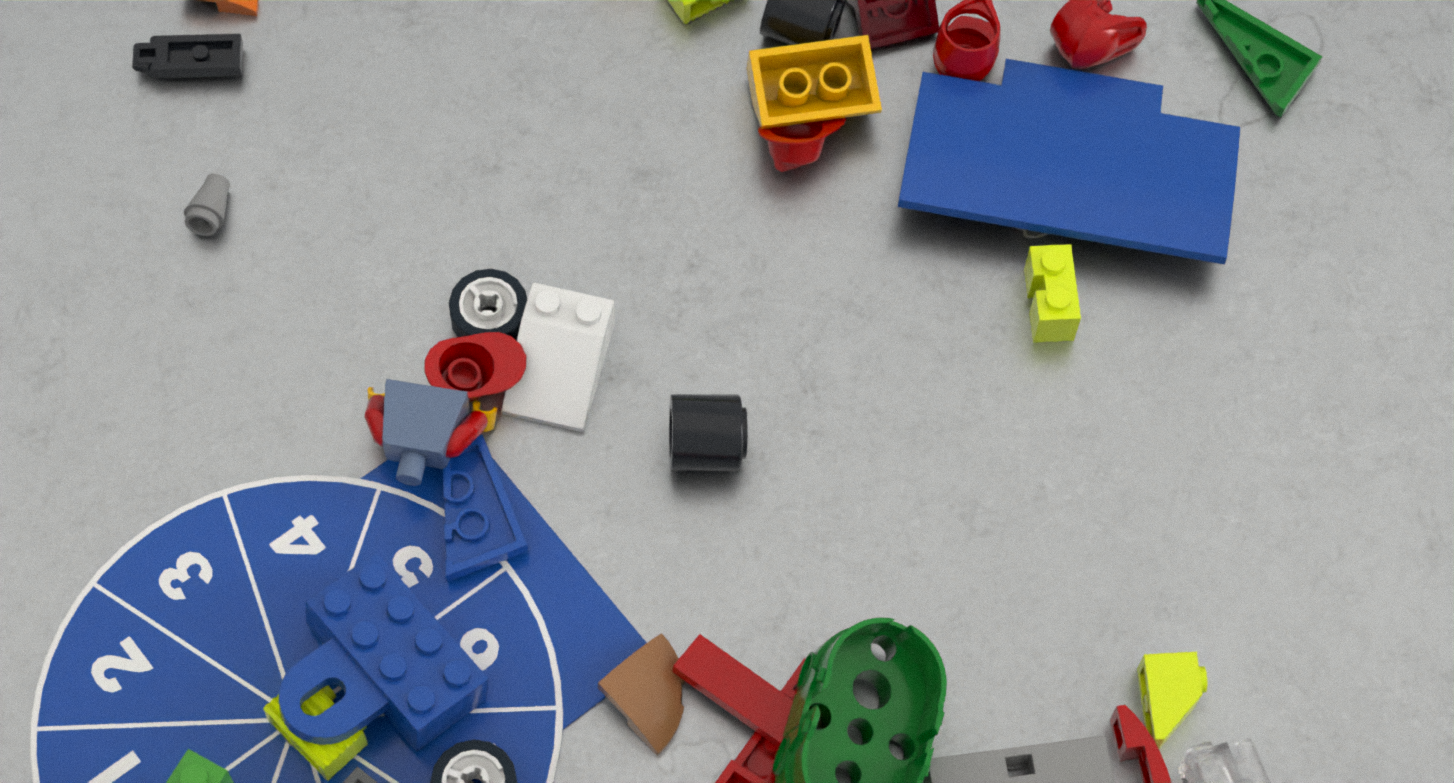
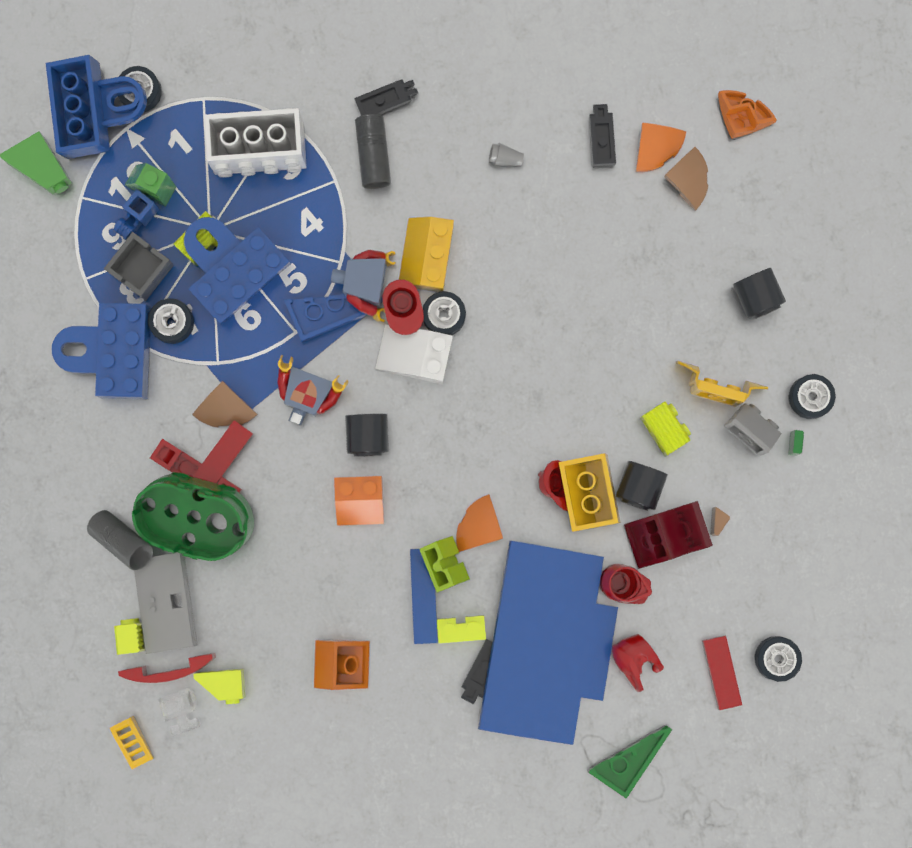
camera: 90 degrees right, 20 degrees up
none -> white brick [204,108,307,177]
none -> torso [277,355,349,425]
none -> orange slope [314,640,370,690]
none -> orange slope [334,476,384,526]
none -> black hinge [354,79,418,116]
none -> dark grey piece [355,114,391,189]
none -> yellow slope [399,217,454,292]
none -> blue slope [410,549,438,644]
none -> lime brick [419,536,470,593]
none -> orange brick [456,494,503,552]
none -> black hinge [461,639,492,704]

